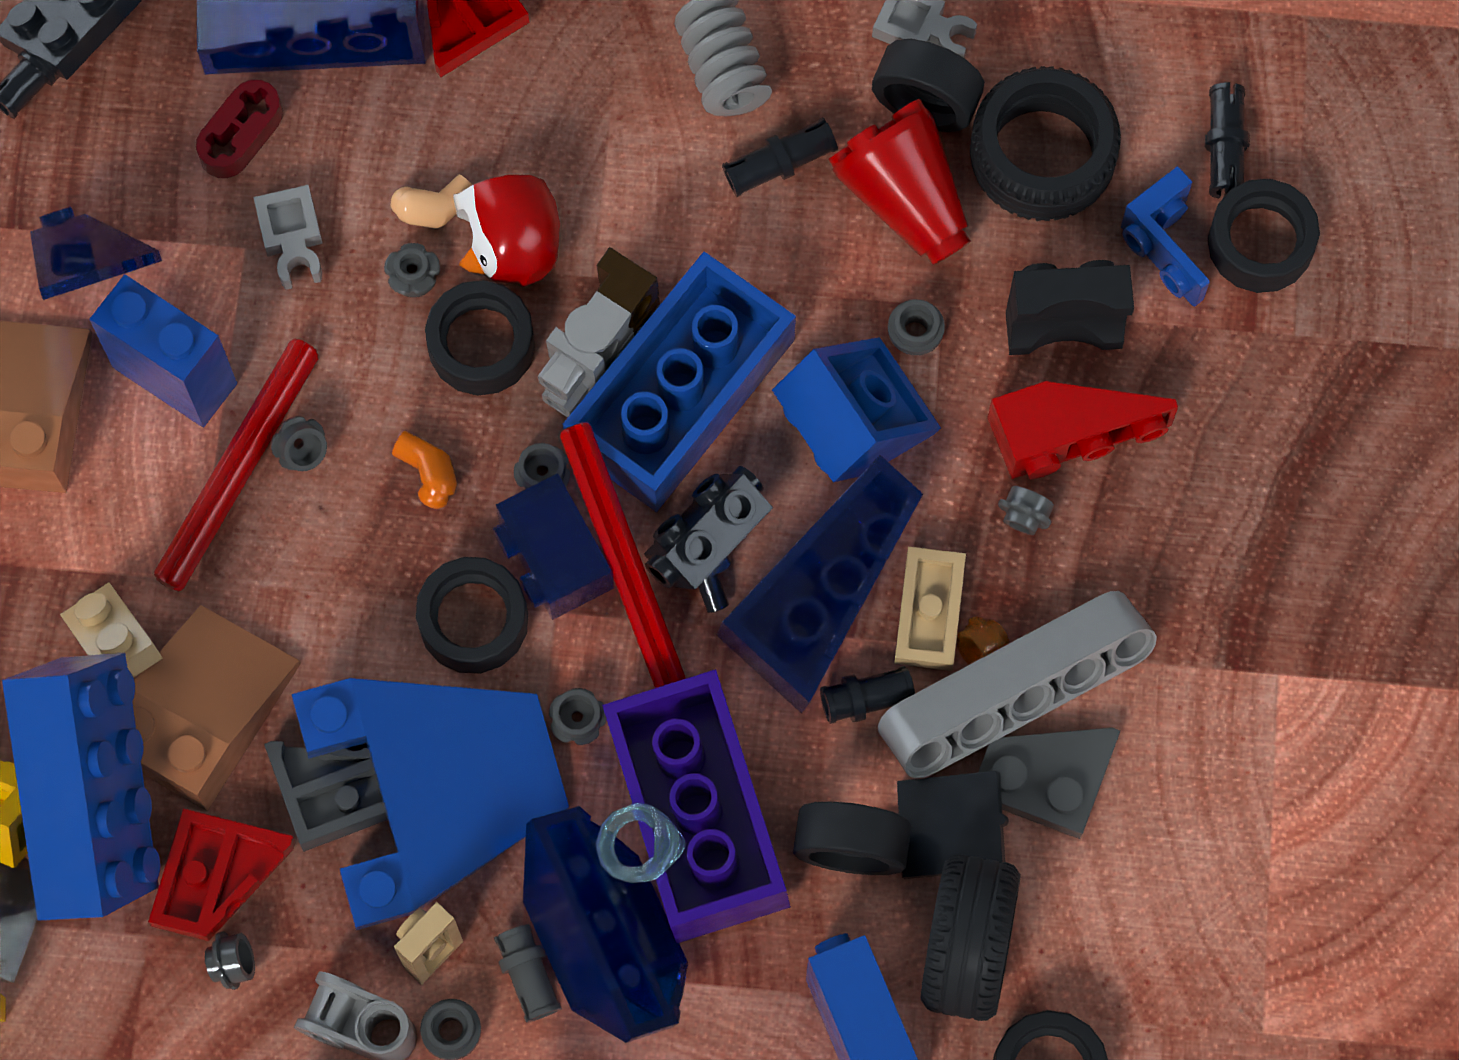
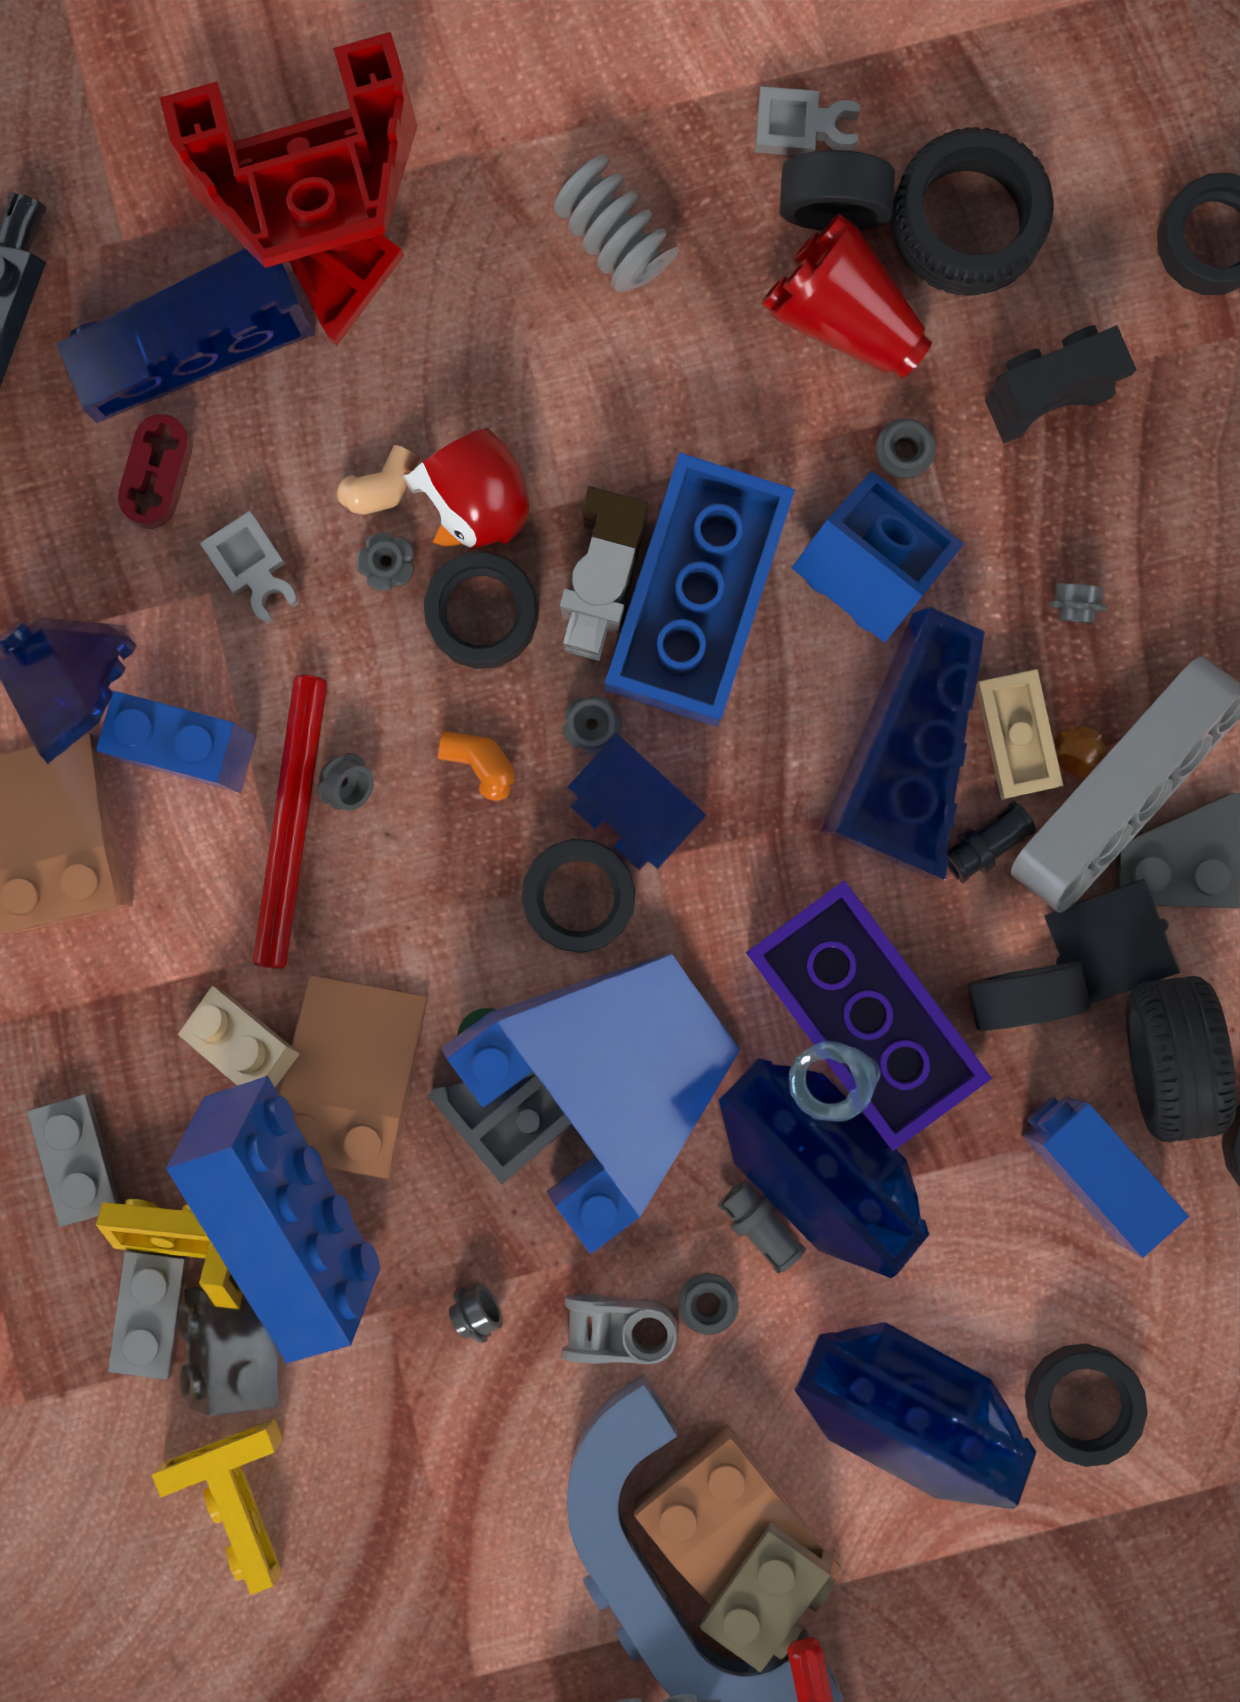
camera: 20 degrees left, 15 degrees up
red wing [148,808,296,941] -> none
tan plate [394,902,463,985] -> none
dark grey plate [549,688,607,745] -> none
red axle [560,422,686,688] -> none
black brick [644,466,773,613] -> none
black pin [722,117,838,197] -> none
red slope [988,381,1178,479] -> none
blue bracket [1121,166,1210,307] -> none
black pin [1205,82,1250,199] -> none

